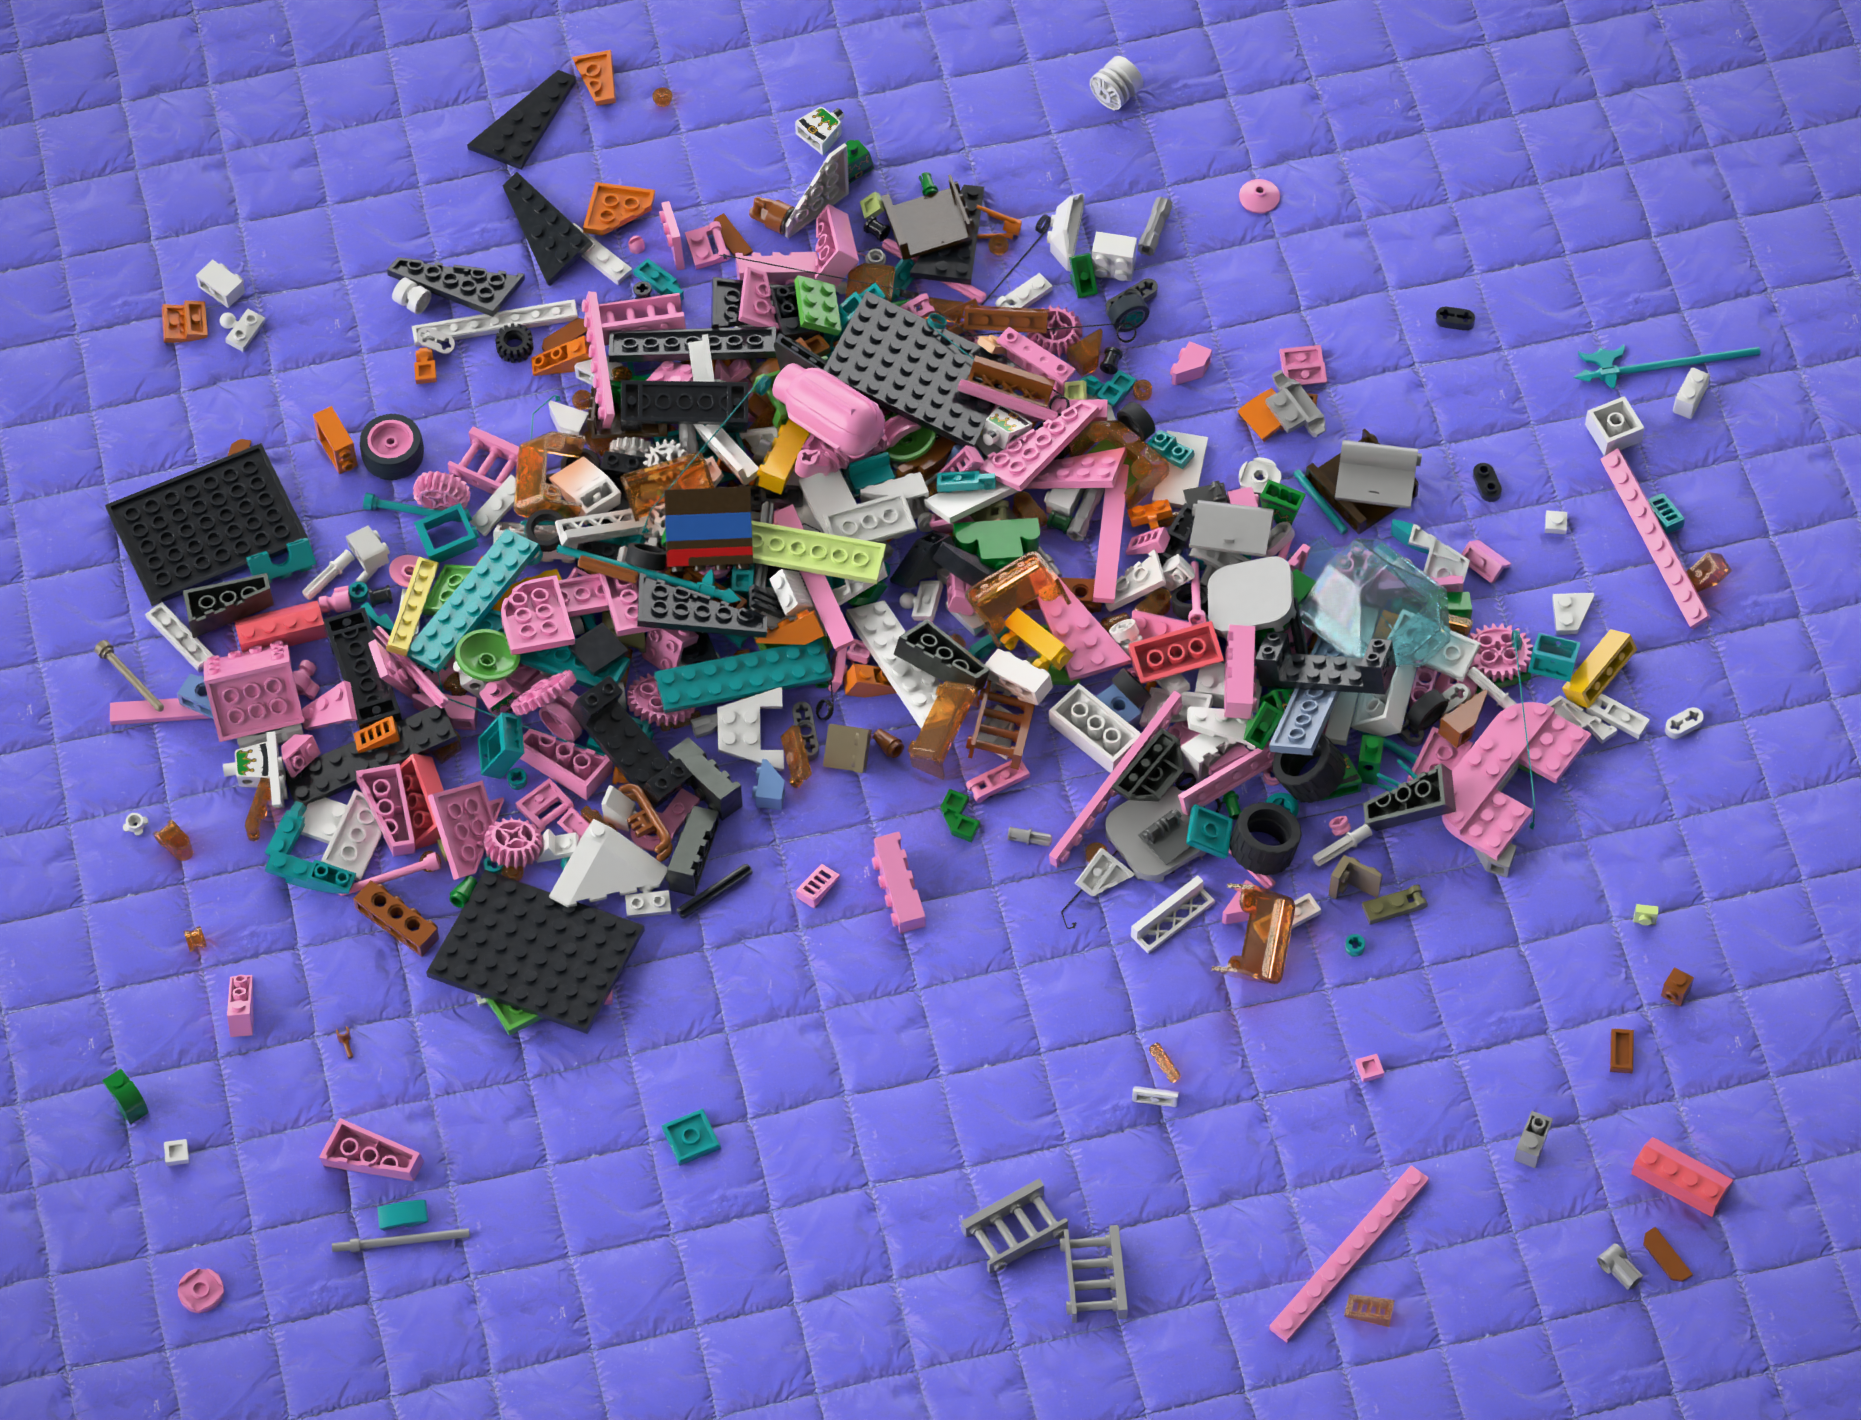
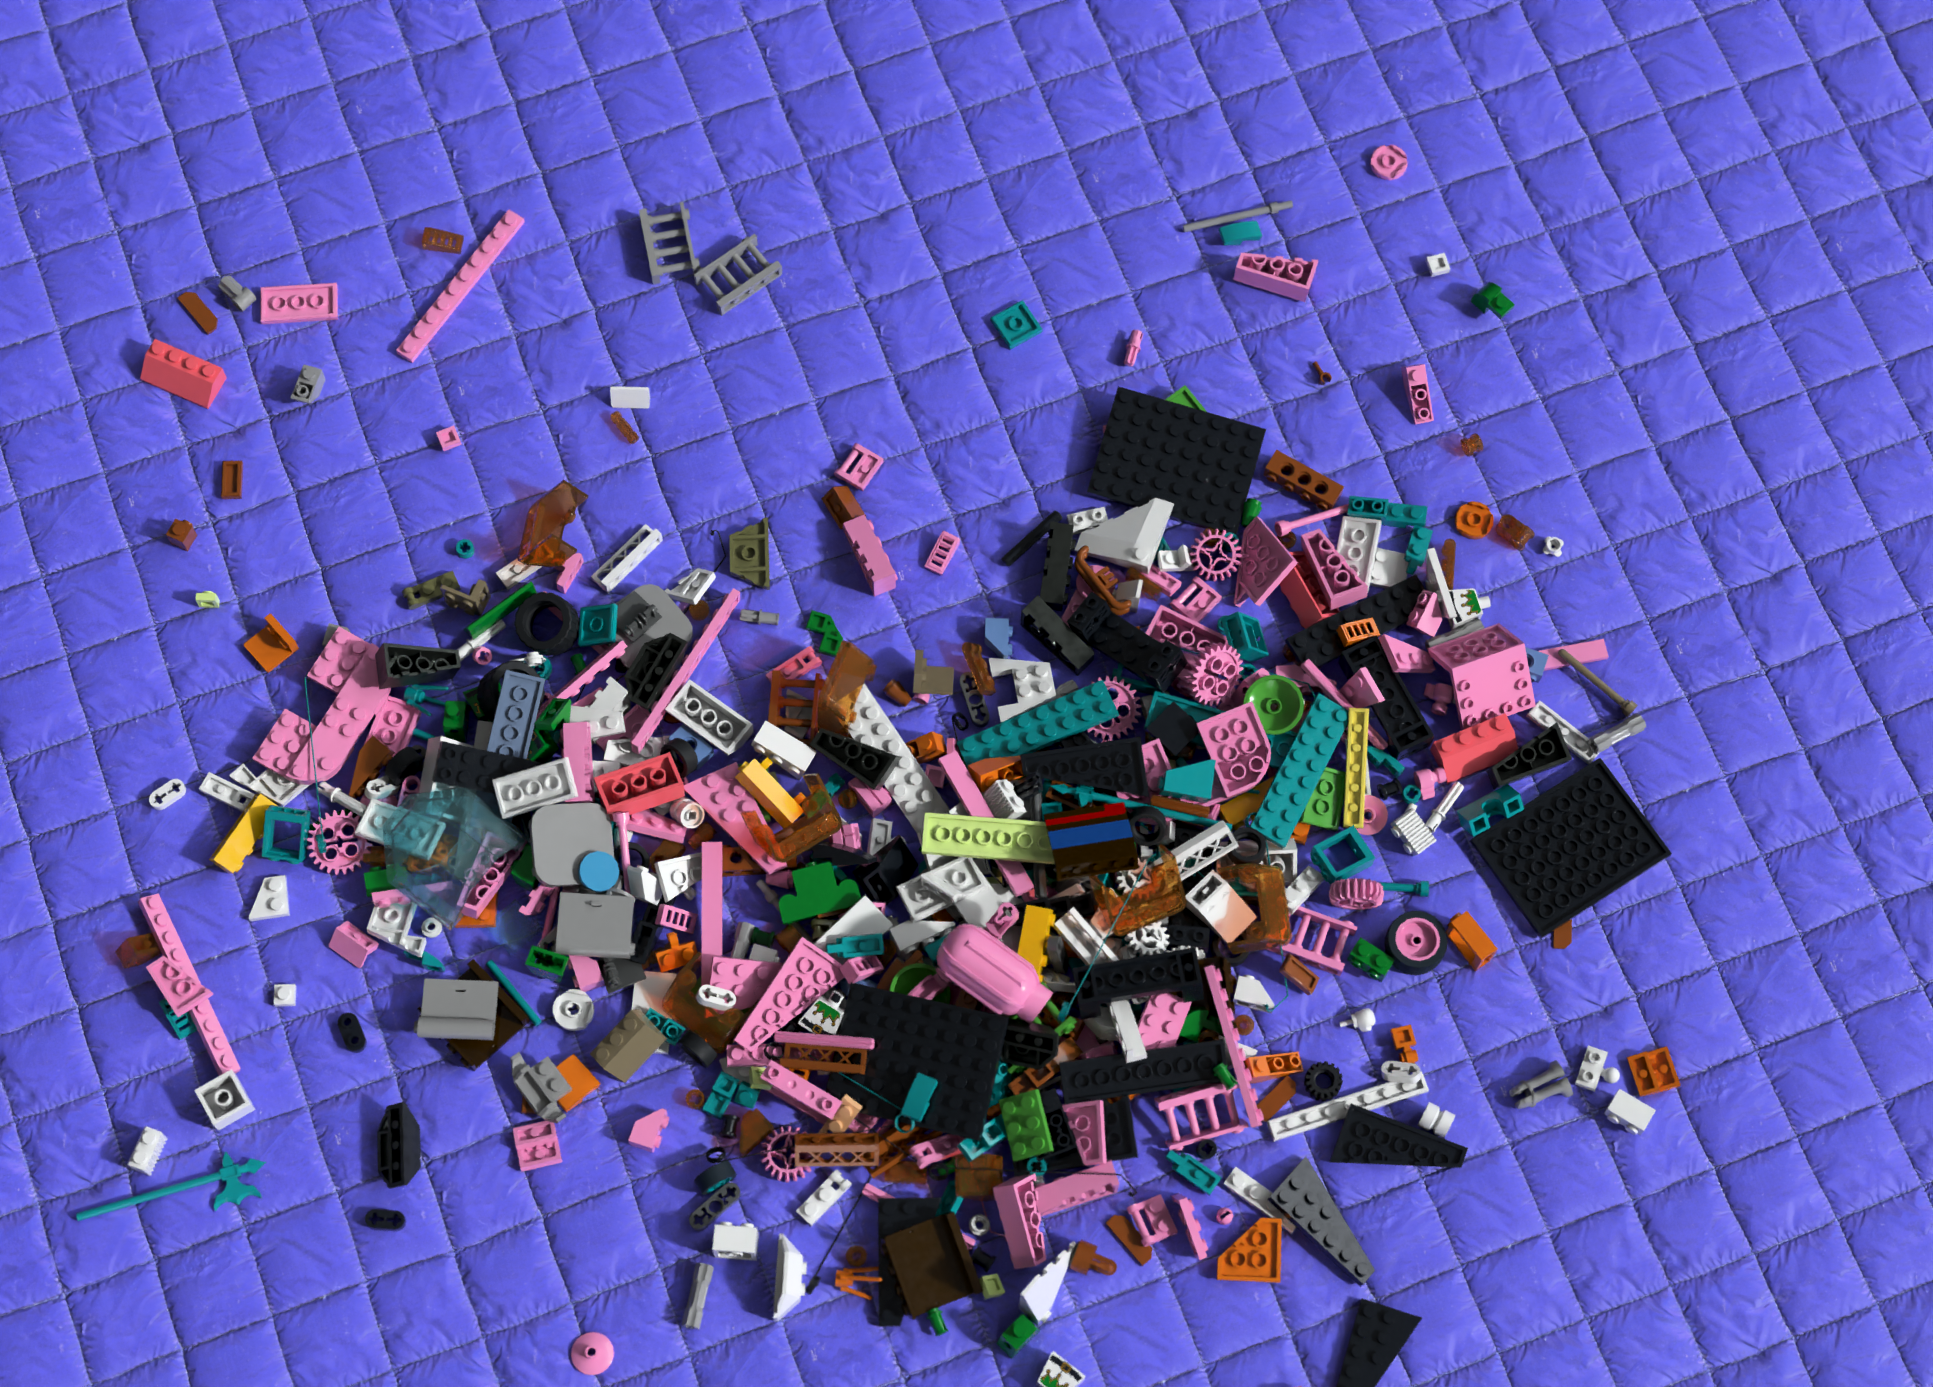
camera: 170 degrees right, 10 degrees up
green slope [1069,253,1098,298] -> none
none -> bright pink wing [146,956,214,1017]
none -> orange bracket [244,613,299,673]
none -> bright pink tile [260,283,338,324]
none -> pearl dark grey wedge [377,1102,421,1189]
none -> green slope [464,582,537,640]
none -> white tile [492,757,579,819]
none -> white plate [510,652,546,667]
none -> dark azure tile [578,851,619,893]
none -> dark tan slope [590,1009,667,1083]
none -> white beam [696,985,736,1011]
none -> olive wing [729,517,770,590]
none -> dark orange panel [821,486,866,530]
none -> bright pink plate [834,443,884,491]
none -> teal slope [901,1073,938,1122]
none -> white slope [920,873,963,905]
none -> bright pink axle [1124,330,1143,367]
none -> teal slope [1157,759,1216,803]
none -> green pin [1213,1063,1238,1091]
none -> dark orange tile [1279,954,1320,995]
none -> white piece [1339,1008,1376,1032]
none -> green brick [1347,937,1395,982]
none -> orange tile [1454,501,1494,539]
none -> light grey piece [1509,1060,1573,1109]
none -> light grey axle [1588,714,1646,754]

